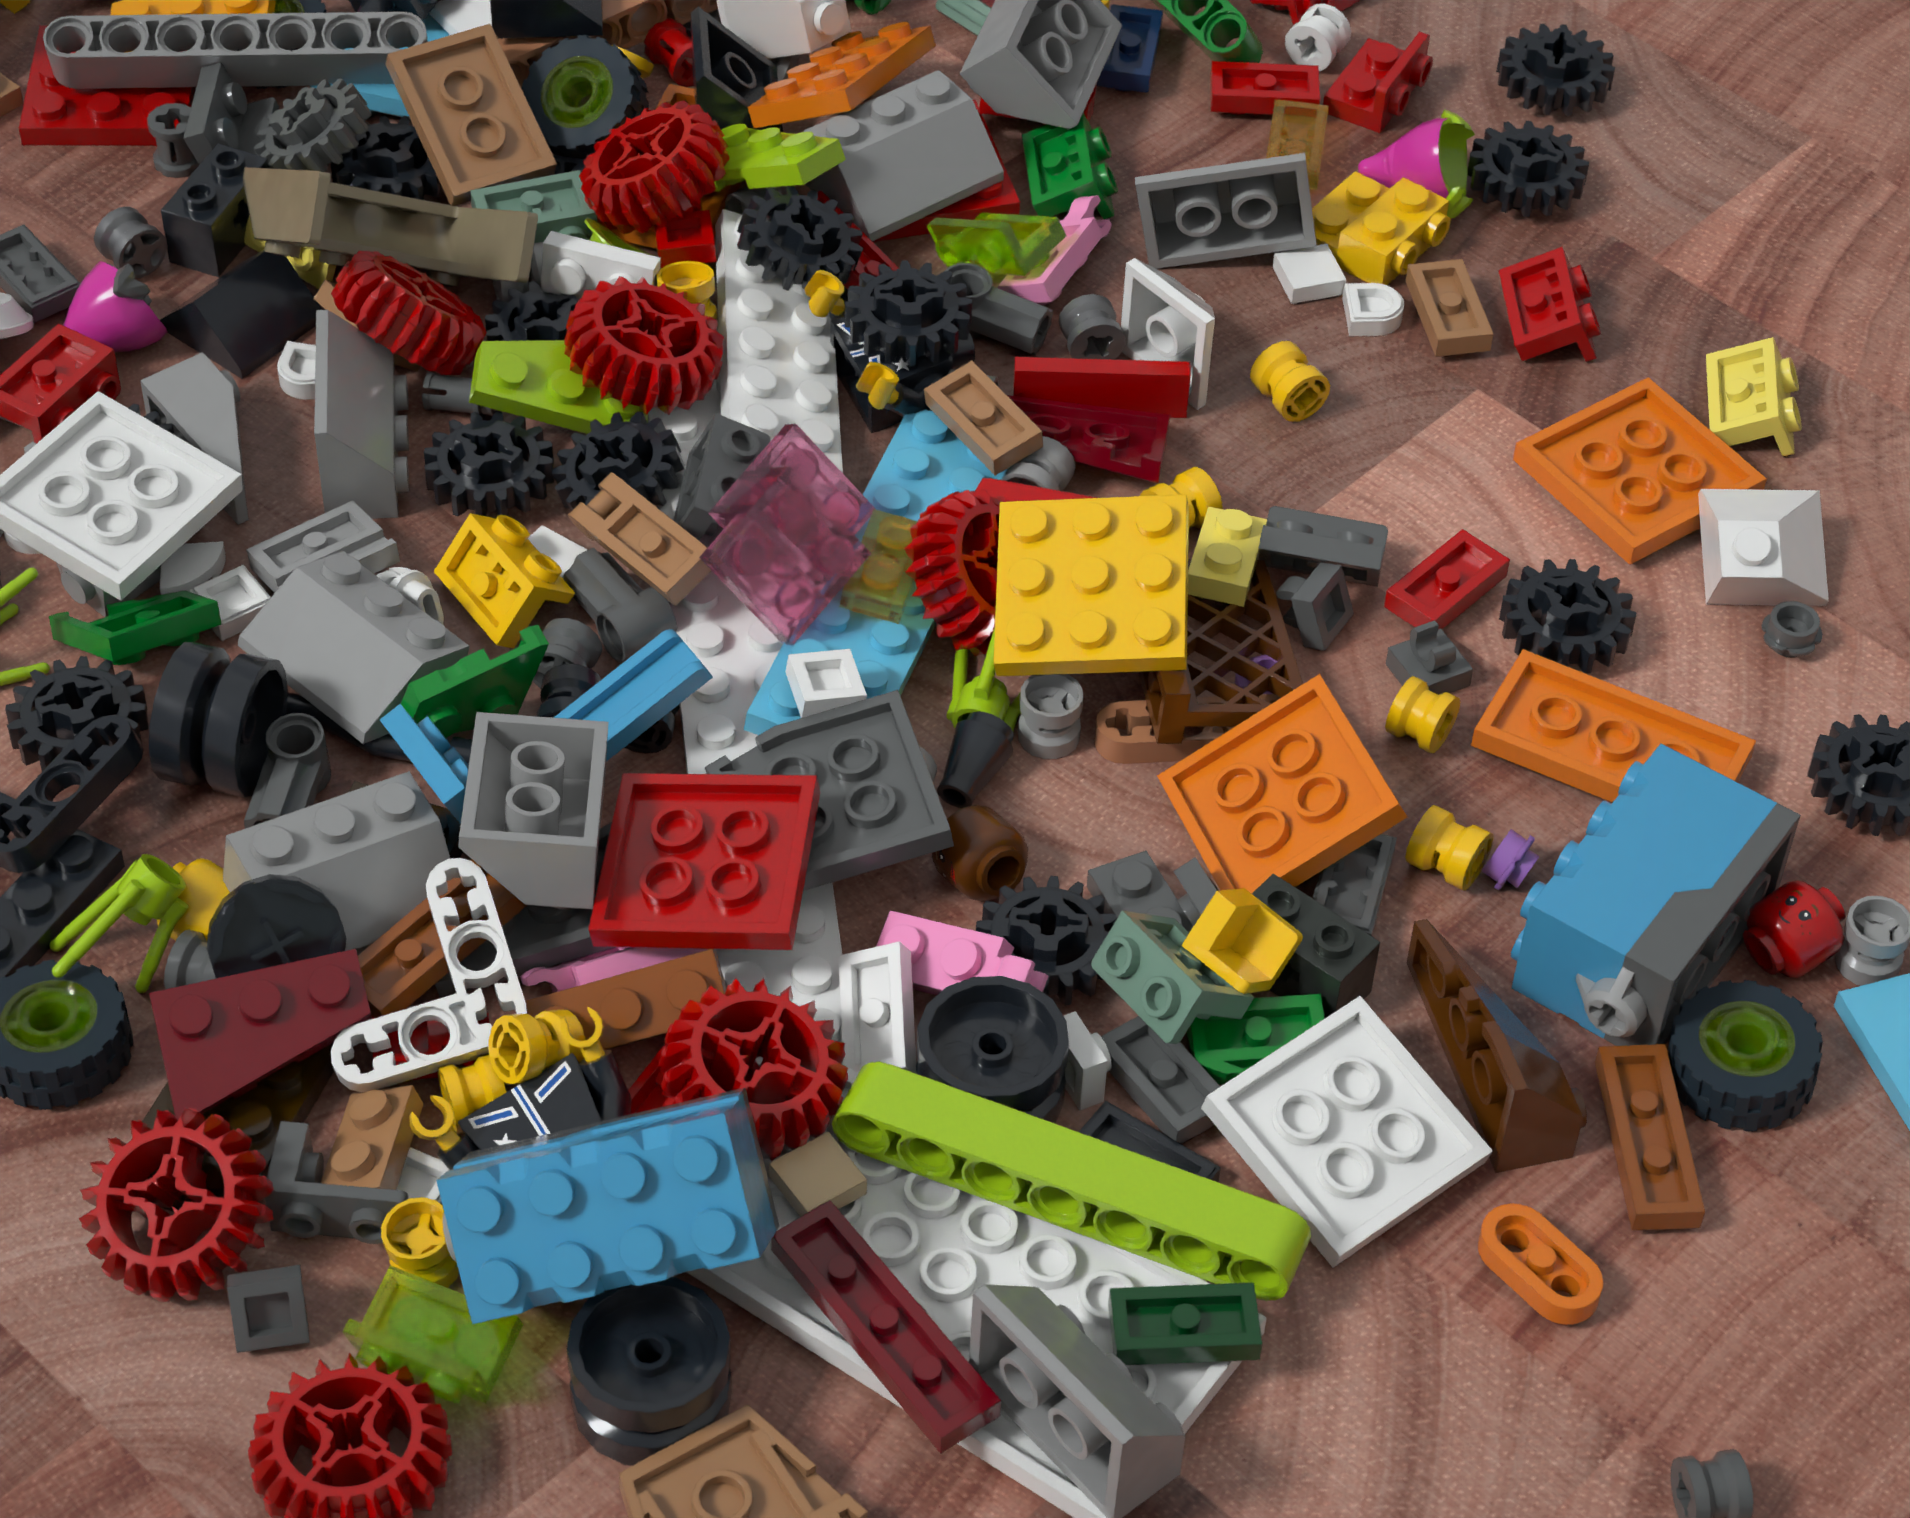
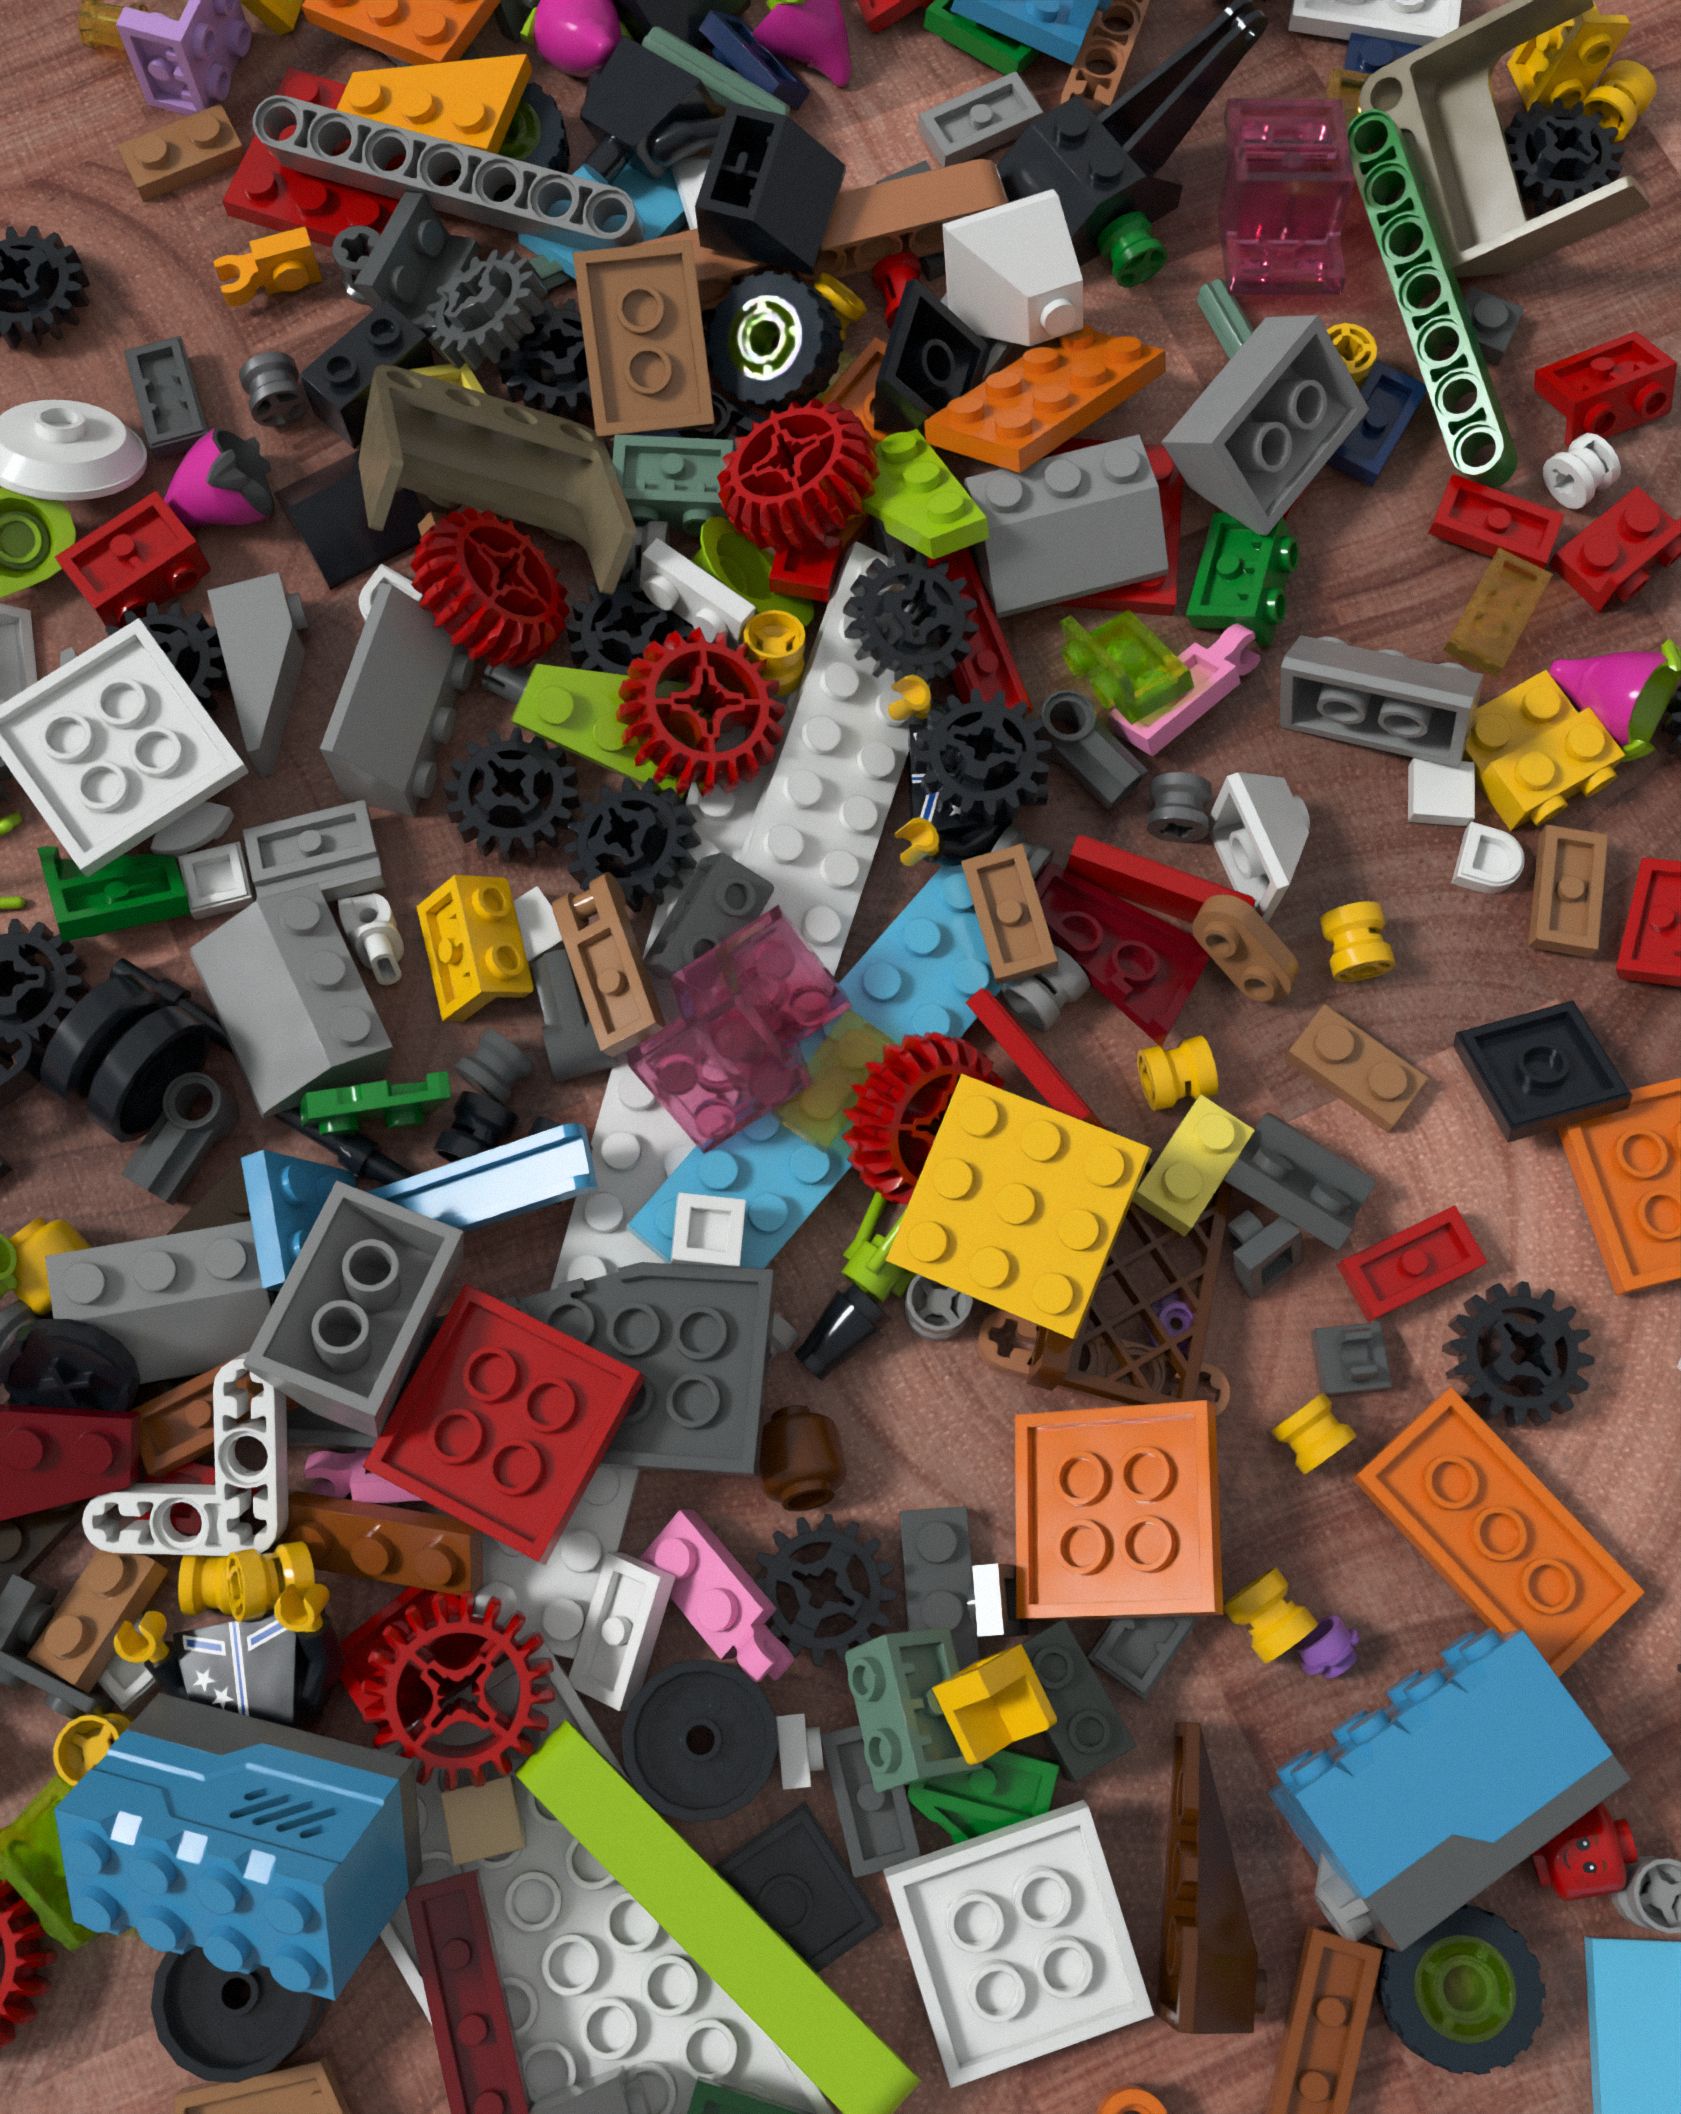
camera: 20 degrees right, 25 degrees up
none -> light orange plate [213,227,323,307]
none -> medium nougat plate [1192,894,1299,1002]
none -> medium nougat plate [1284,1004,1429,1133]
none -> black tile [1453,1000,1632,1143]

